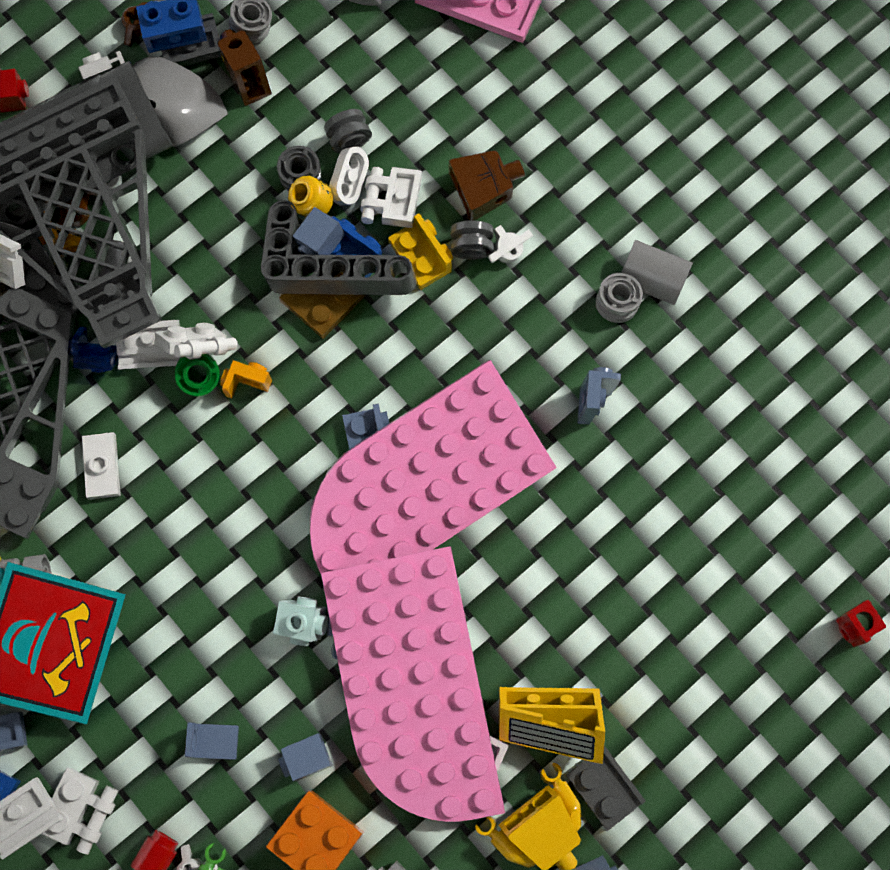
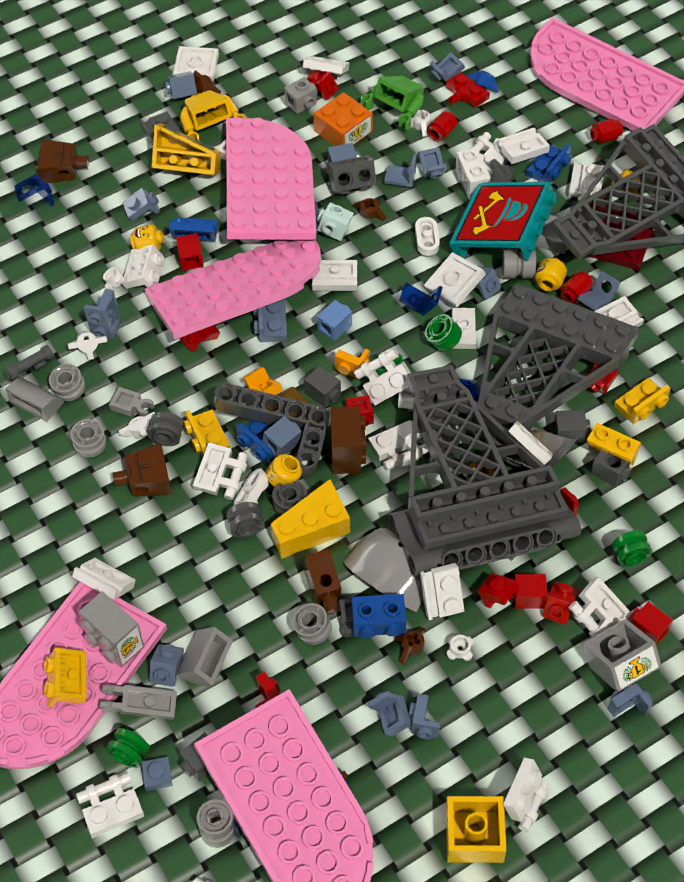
camera: 170 degrees left, 20 degrees down
none -> dark grey plate [3,345,54,382]
none -> clear blue bracket [14,174,54,207]
none -> reddish brown torso [37,140,89,184]
none -> white piece [68,331,107,360]
none -> light grey wheel [70,419,107,457]
none -> white plate [72,558,136,599]
none -> white plate [103,267,125,289]
none -> light grey plate [109,387,154,417]
none -> sand blue bracket [122,188,160,221]
none -> white bracket [122,244,165,289]
none -> yellow head [130,224,165,251]
none -> blue bracket [169,217,218,242]
none -> red brick [176,233,204,271]
none -> light orange bracket [244,367,283,395]
none -> yellow wedge [271,479,350,559]
none -> dark grey brick [304,366,341,408]
none -> white plate [312,260,357,291]
none -> medium blue brick [317,300,352,342]
none -> dark grey brick [327,155,377,194]
none -> reddish brown brick [331,406,366,474]
none -> red bracket [346,395,374,427]
none -> reddish brown piece [353,198,386,222]
none -> white plate [368,420,429,471]
none -> clear blue bracket [399,282,443,316]
none -> white plate [415,217,440,256]
none -> sand blue bracket [418,147,447,179]
none -> white plate [424,252,486,307]
none -> green wheel [425,314,462,351]
none -> white plate [447,635,473,661]
none -> white bracket [456,148,490,200]
none -> sand blue bracket [475,265,501,299]
none -> red bracket [478,573,519,608]
none -> dark grey piece [489,158,514,182]

